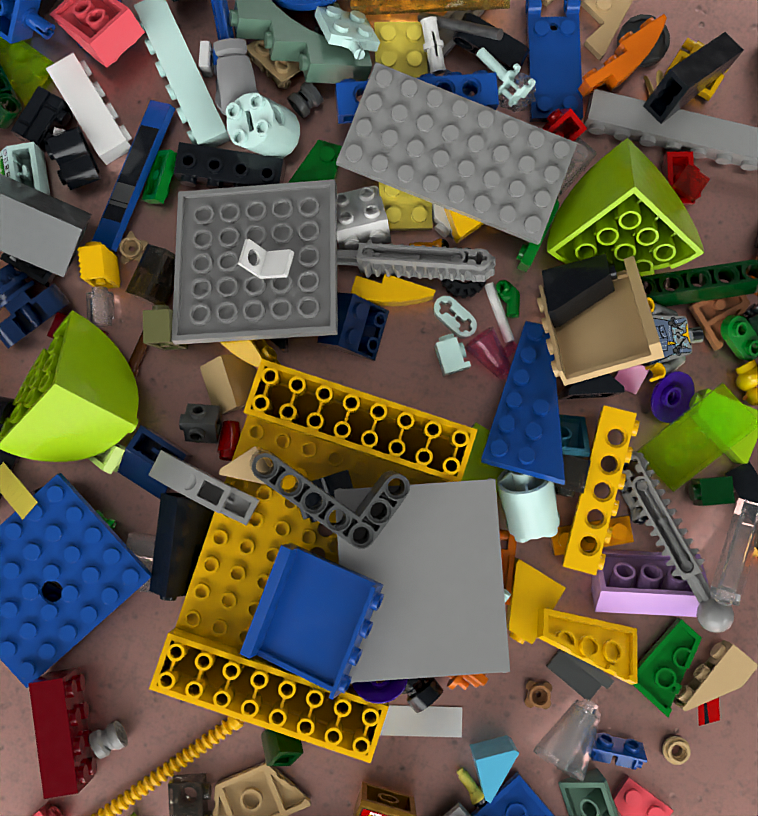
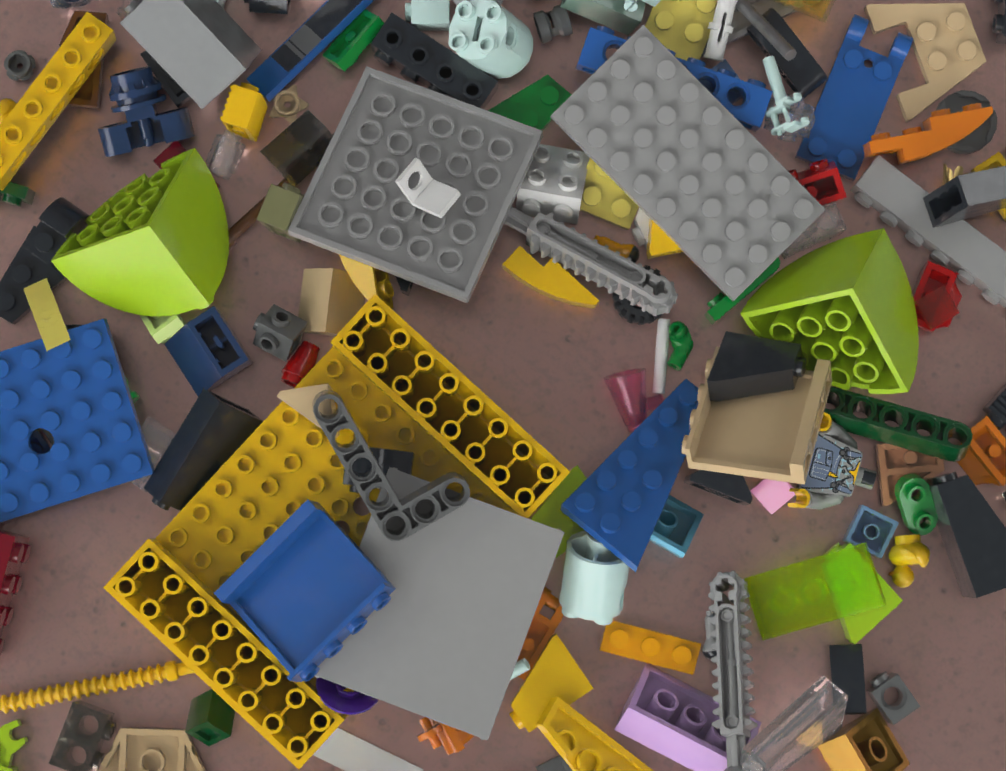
camera: 30 degrees right, 0 degrees up
light grey wheel [89,720,128,759] -> none
light grey slope [149,450,260,526] -> none
dark blue slope [317,292,389,361] -> none
black wheel [401,677,444,713] -> none
light aqua beam [433,296,477,339] -> none
light aqua brick [434,333,471,377] -> none
clear smoke brick [554,454,591,497] -> none
yellow brick [562,405,640,575] -> none
dark purple dish [651,371,695,423] -> none
dark green brick [689,476,735,506] -> none
none -> medium blue piece [842,504,899,559]

